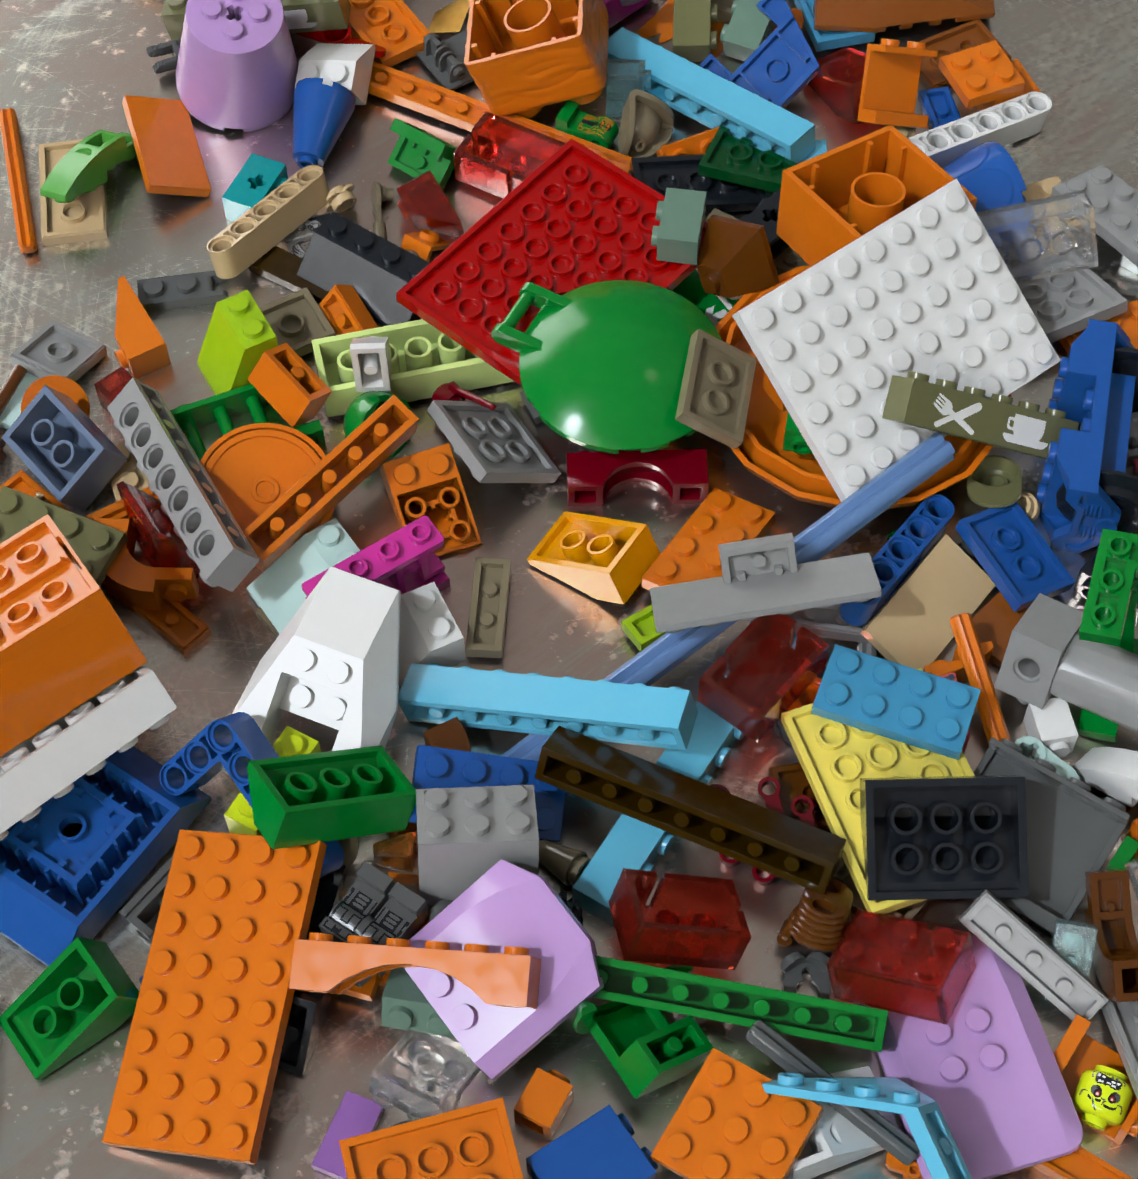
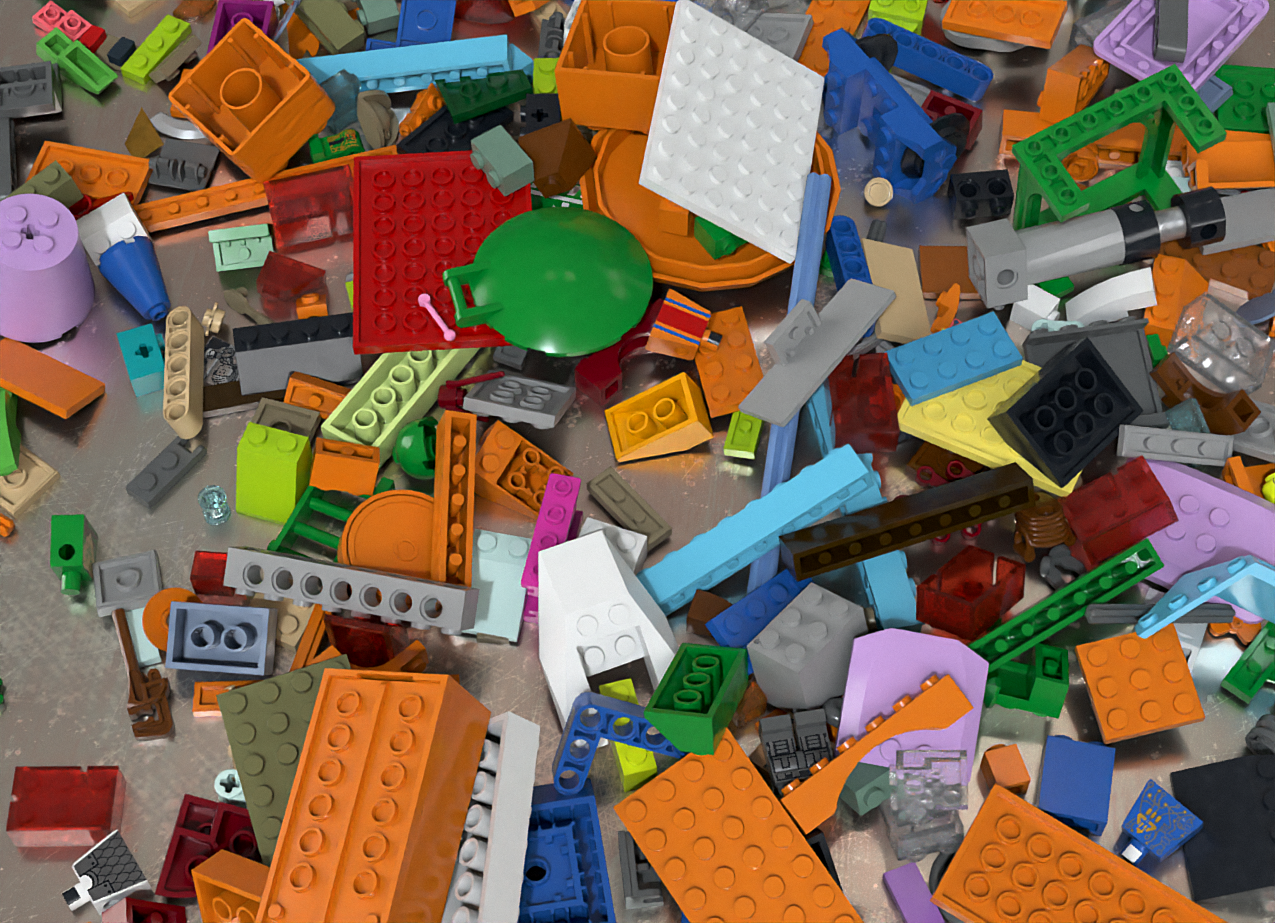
camera: 45 degrees left, 0 degrees up
orange slope [114,276,171,379] -> none
white slope [350,336,391,392] -> none
dark tan plate [675,329,757,449] -> none
olive brick [882,371,1079,460] -> none
orange axle [950,613,1011,744] -> none
blue plate [955,502,1075,613] -> none
olive cap [967,455,1022,508] -> none
none -> green torso [50,514,98,595]
none -> clear light blue bush [198,485,231,526]
none -> bright pink hinge [418,294,456,341]
none -> torso [645,288,723,360]
none -> clear plate [889,750,968,820]

